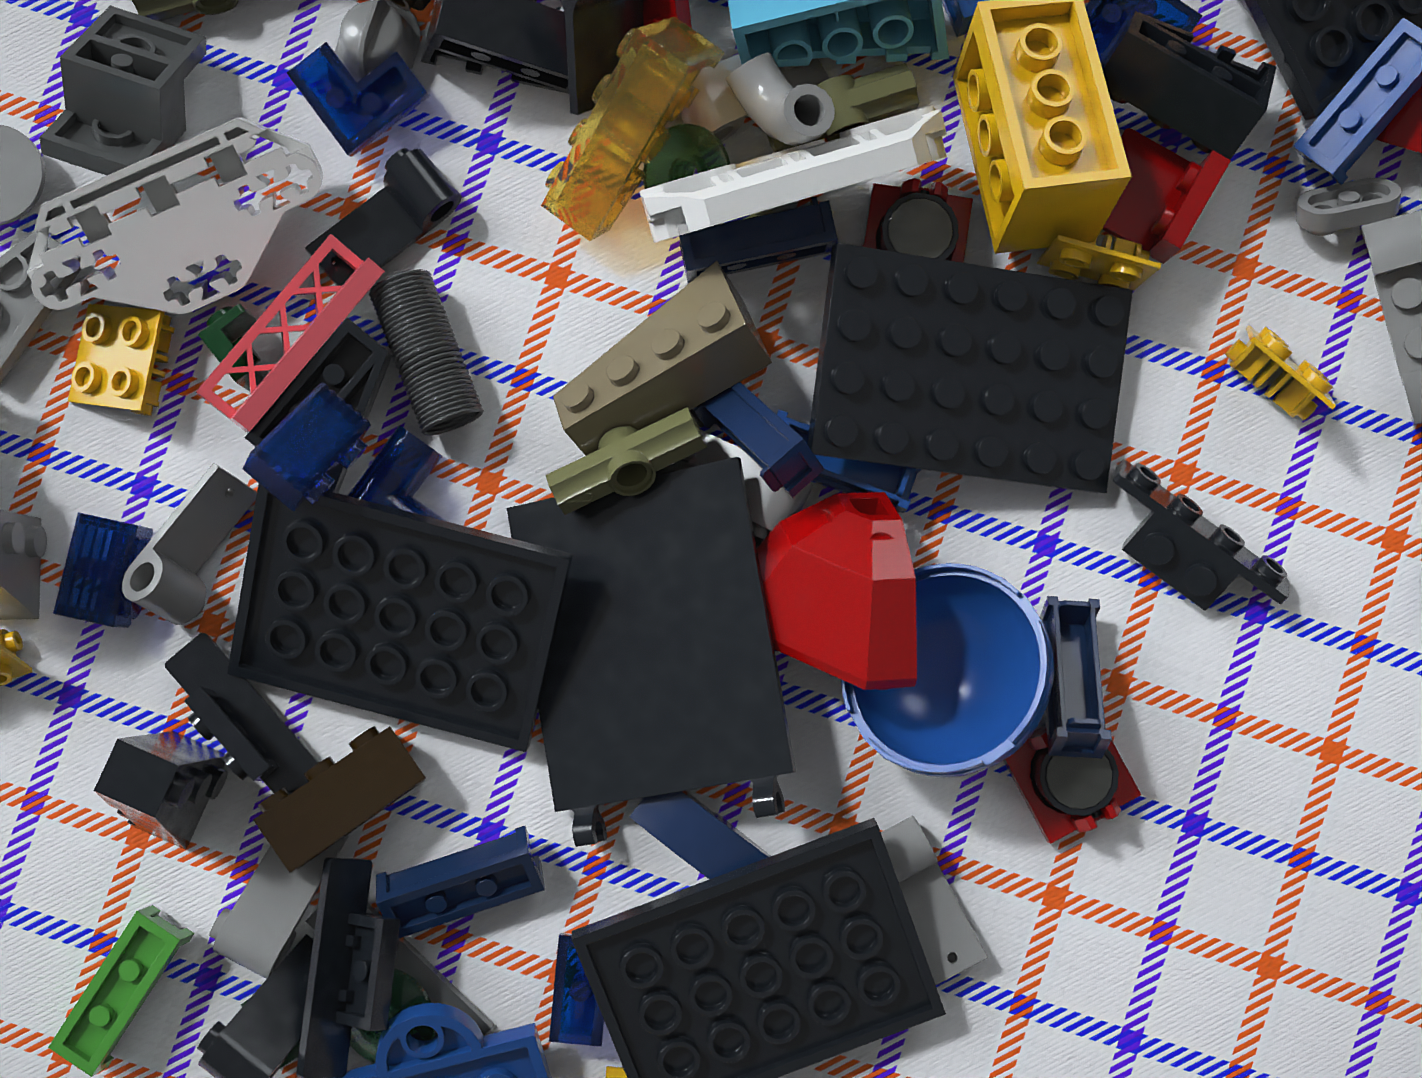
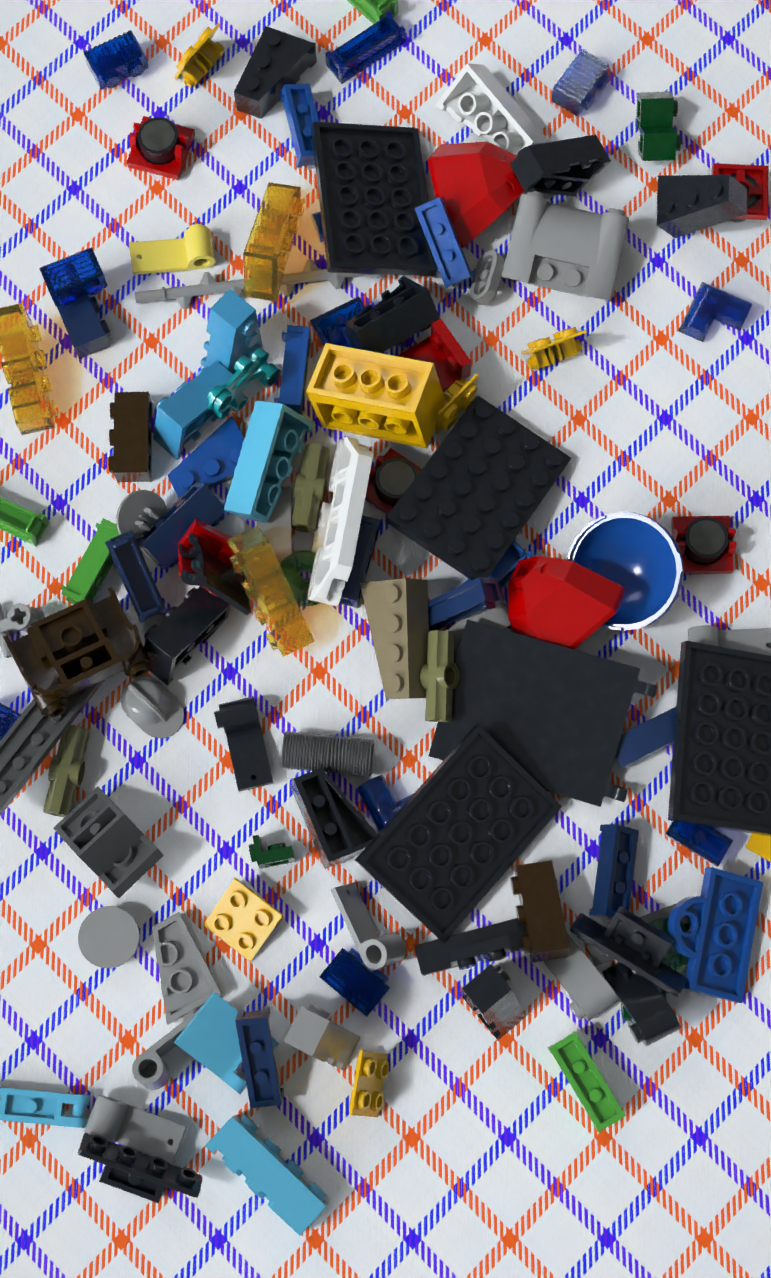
camera: 65 degrees left, 10 degrees down
white connector [26,117,323,314] -> none
coral fence [196,234,385,432] -> none
clear blue brick [242,383,371,512] -> none
clear blue brick [287,42,431,157] -> none
light grey cylinder [726,52,835,146] -> none
dark blue container [1040,596,1112,759] -> none
black bracket [1113,459,1289,611] -> none

